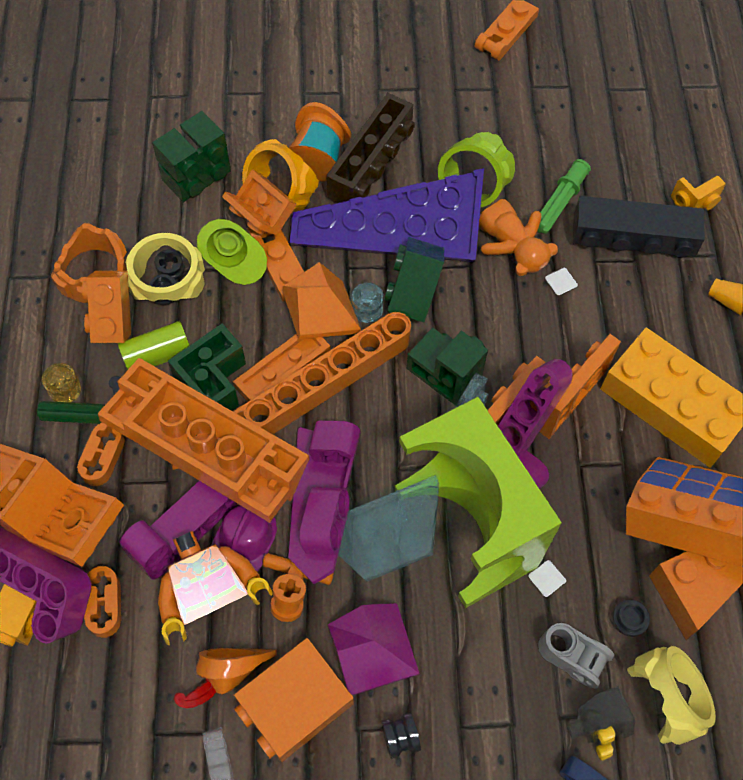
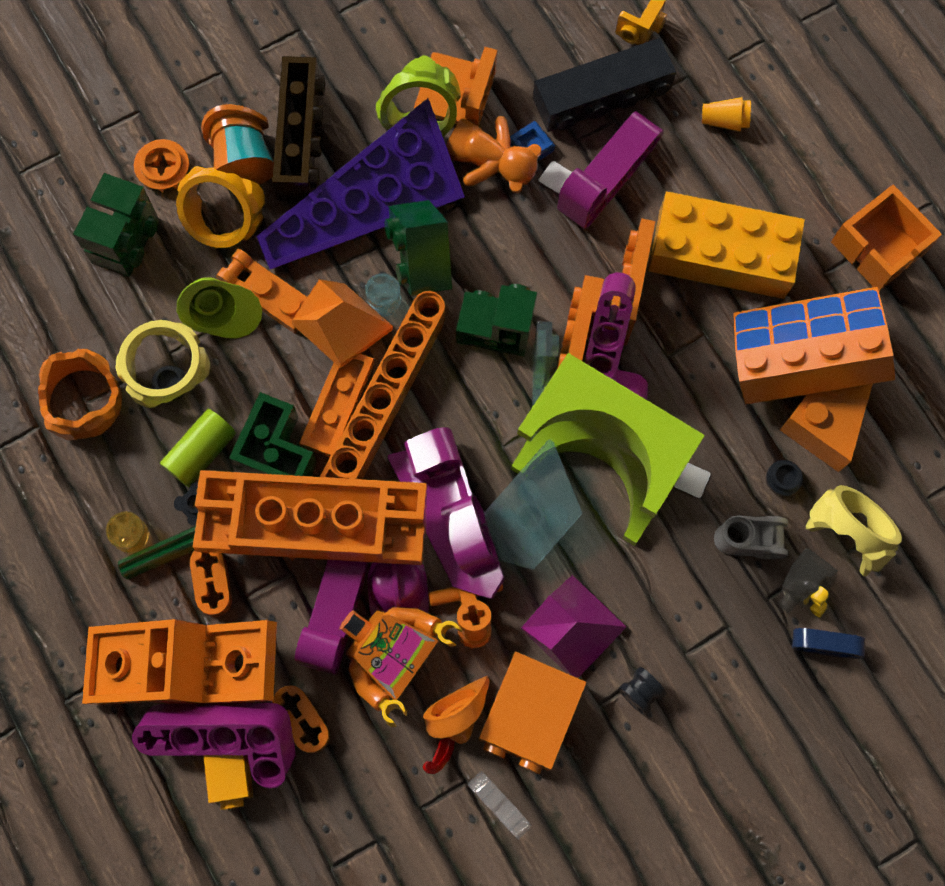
camera: 30 degrees left, 10 degrees up
orange brick [82,271,131,343] -> none
black bush [154,249,185,280] -> none
orange bracket [222,169,297,235] -> none
bright green axle [537,159,591,234] -> none
none -> orange gear [134,139,190,193]
none -> orange bracket [414,47,498,127]
none -> blue tile [510,121,555,161]
none -> magenta beam [557,111,664,229]

